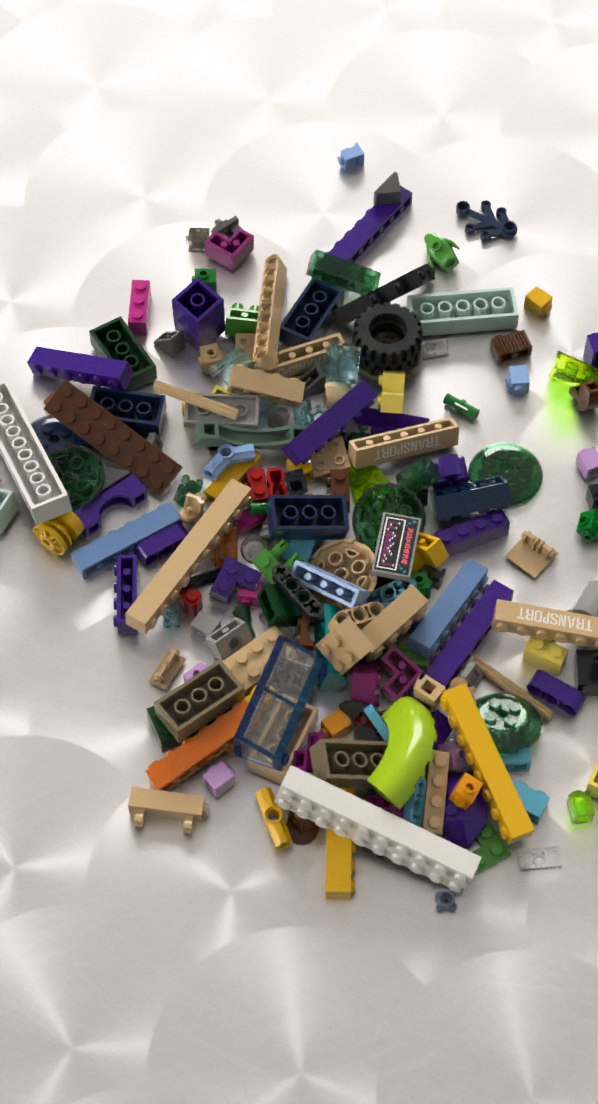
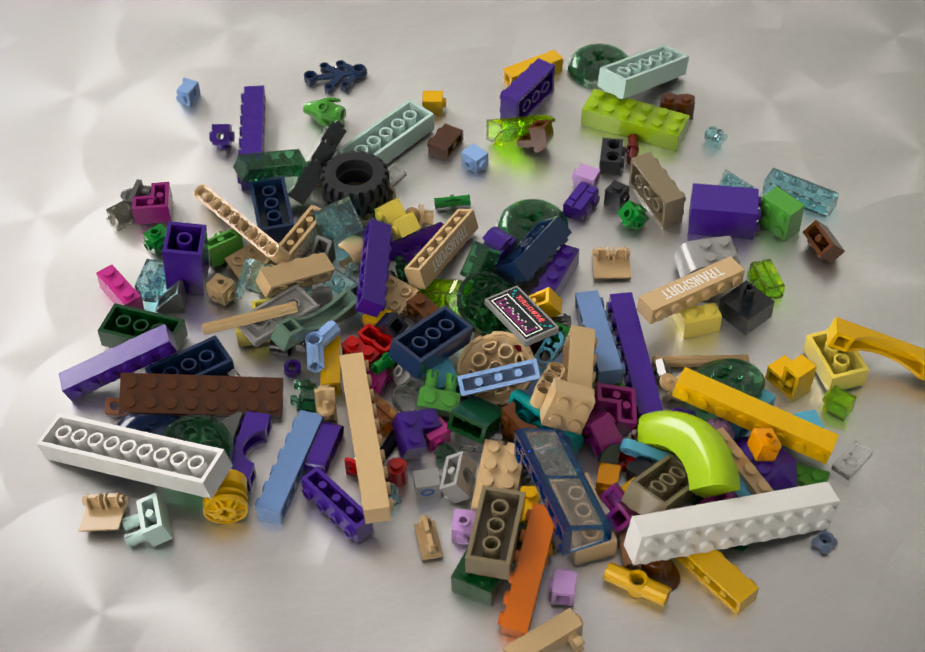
camera: 40 degrees left, 10 degrees down
black beam [272,564,324,623] -> none
dark grey slope [373,172,401,205] -> none
tan brick [413,675,446,711] -> none
dark purple beam [526,670,587,716] -> none
none -> clear light blue brick [134,258,166,303]
none -> dark purple brick [209,124,235,149]
none -> dark purple bush [283,359,301,378]
none -> tan hips [405,204,434,228]
none -> dark purple brick [563,182,600,222]
none -> yellow brick [765,354,816,403]

